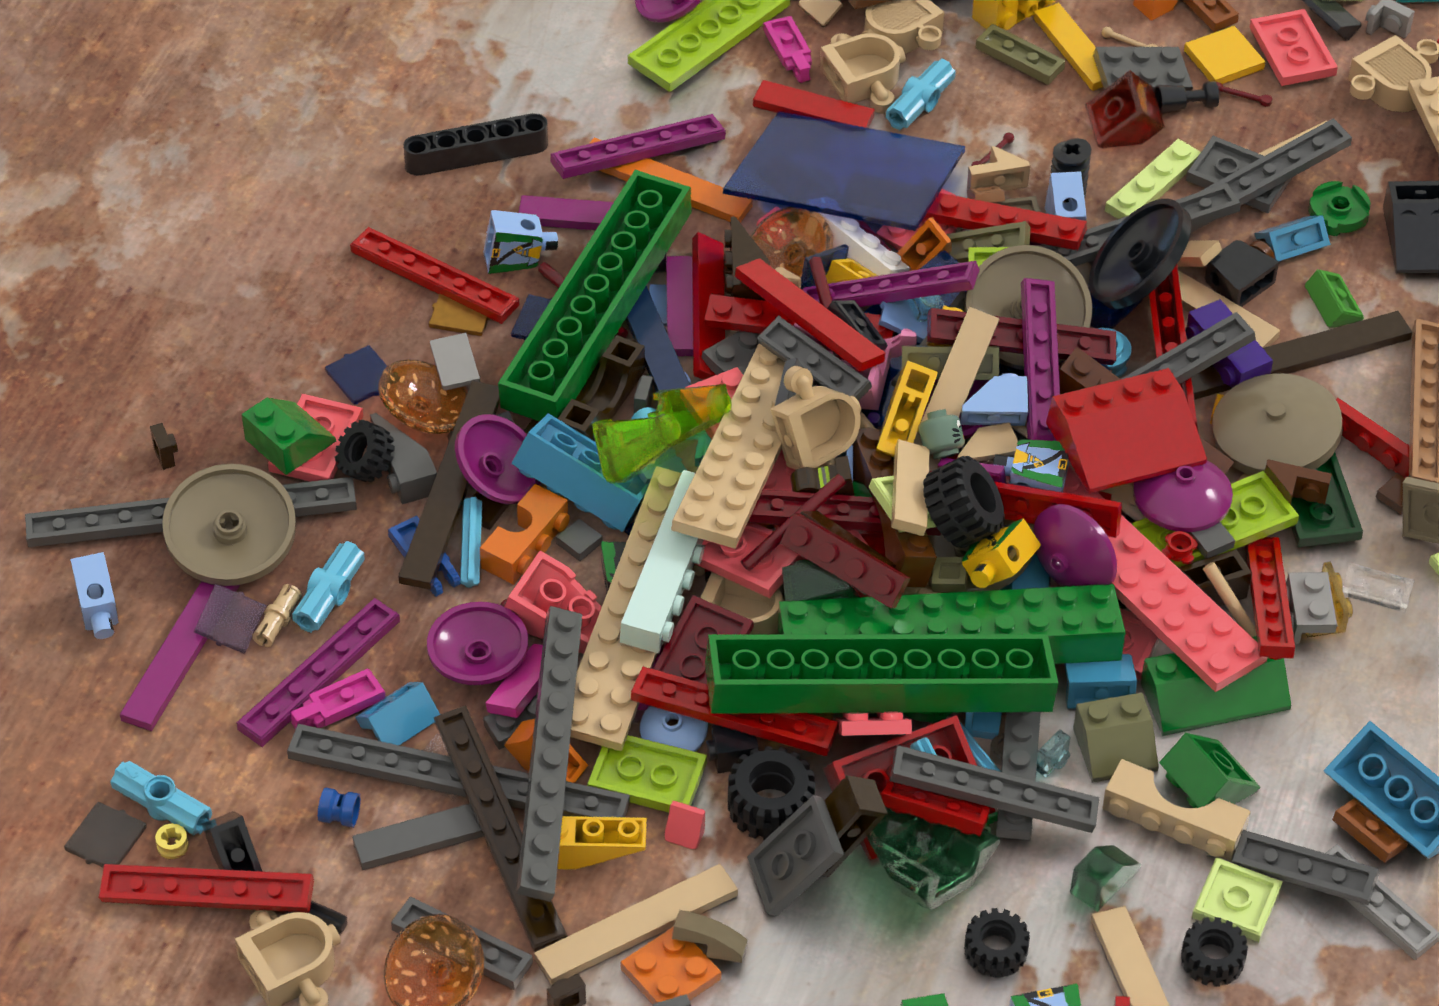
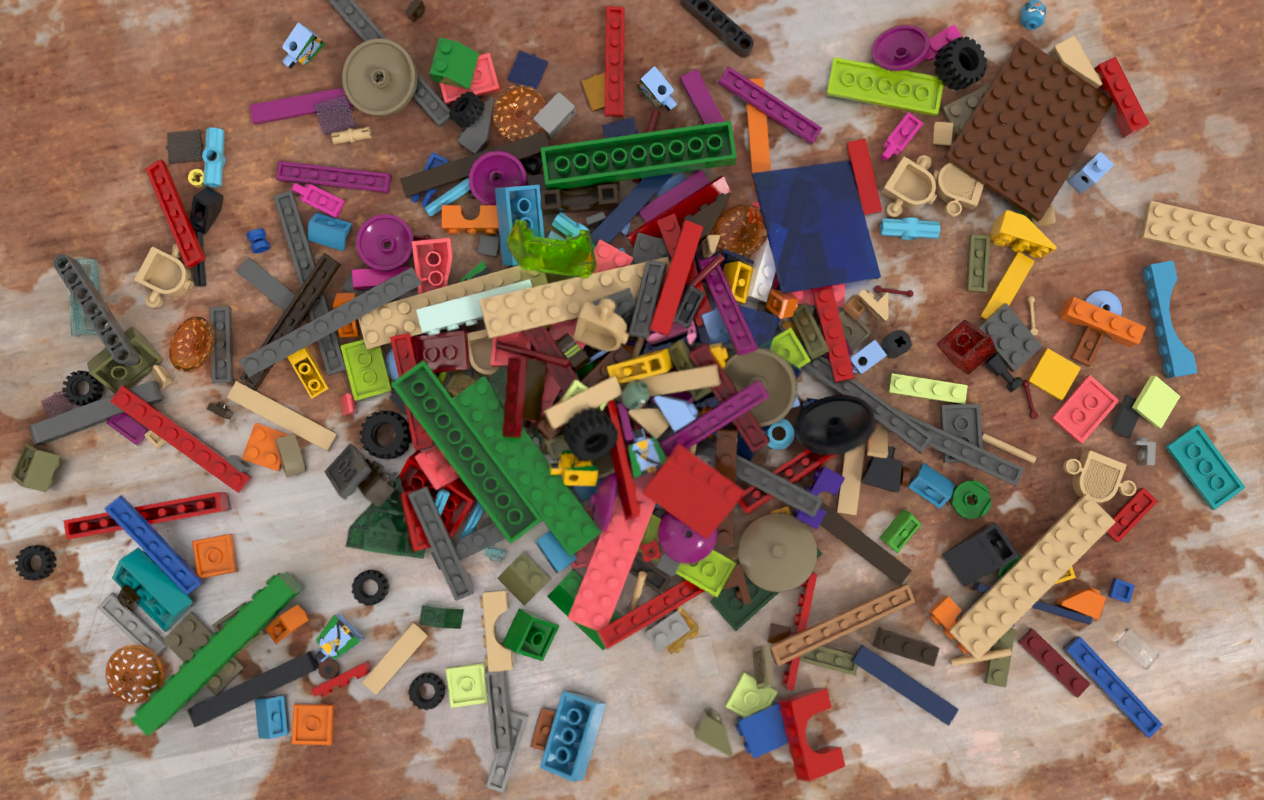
camera: 60 degrees right, 35 degrees up
medium azure piece [292,541,365,633] -> none

